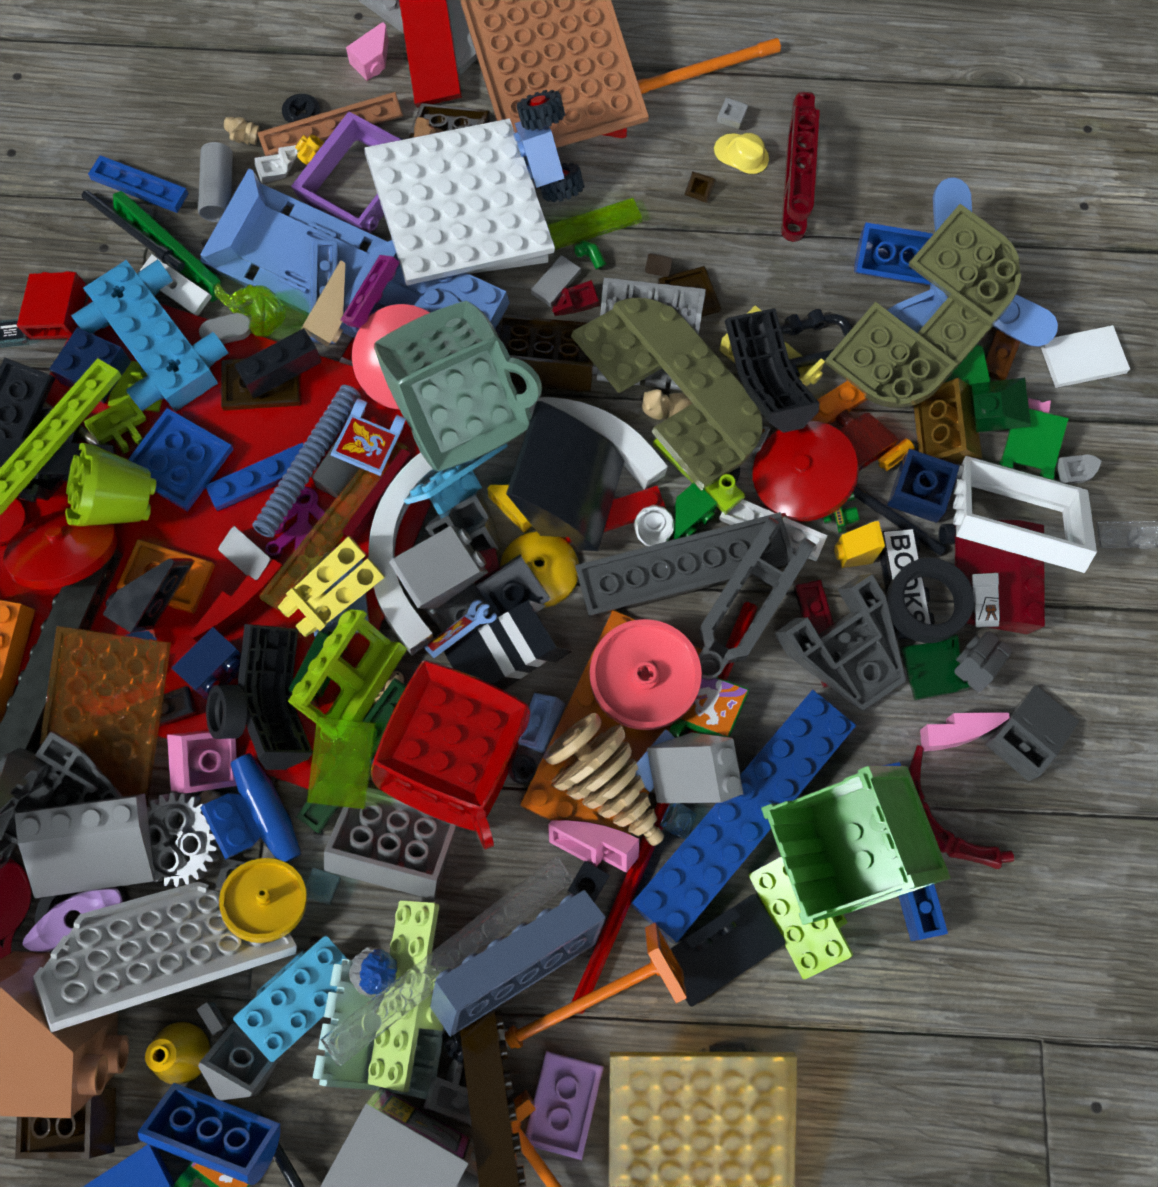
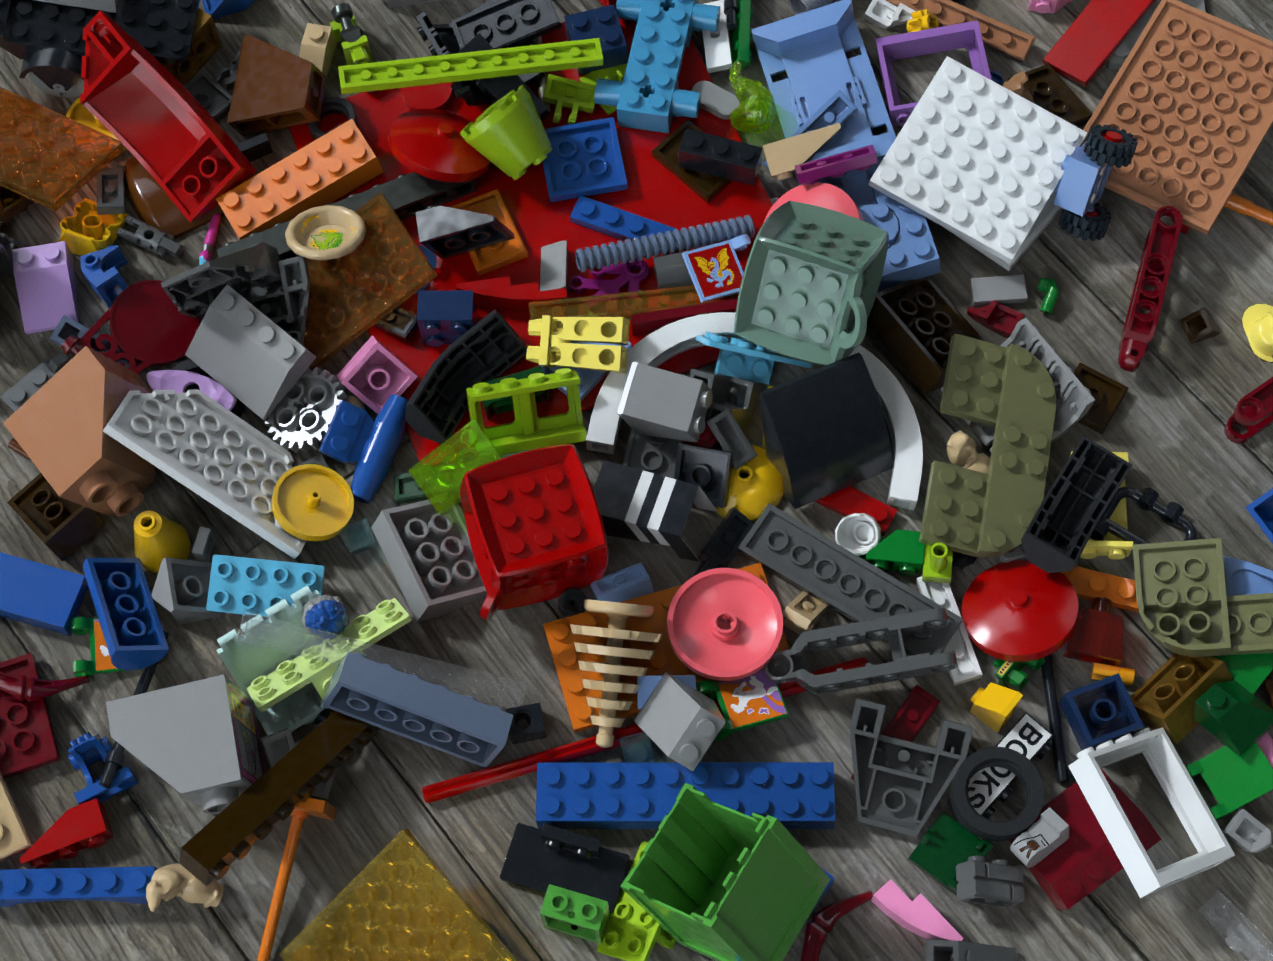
camera: 55 degrees right, 5 degrees down
black tyre [206,685,247,739] -> none
light blue flag [423,600,497,658] -> none
orange tile [504,922,687,1049] -> none
lavender tile [525,1051,604,1160] -> none
clear neon green tile [547,198,642,250] -> none
bright pink slope [548,820,639,873] -> none
dark brown slope [645,253,673,277] -> none
none -> tan piece [285,205,366,260]
none -> bright green window [540,884,611,944]
none -> black hinge [694,507,754,576]
none -> dark grey tile [706,408,757,470]
none -> tan slope [783,591,828,635]
none -> dark red piece [1118,206,1183,373]

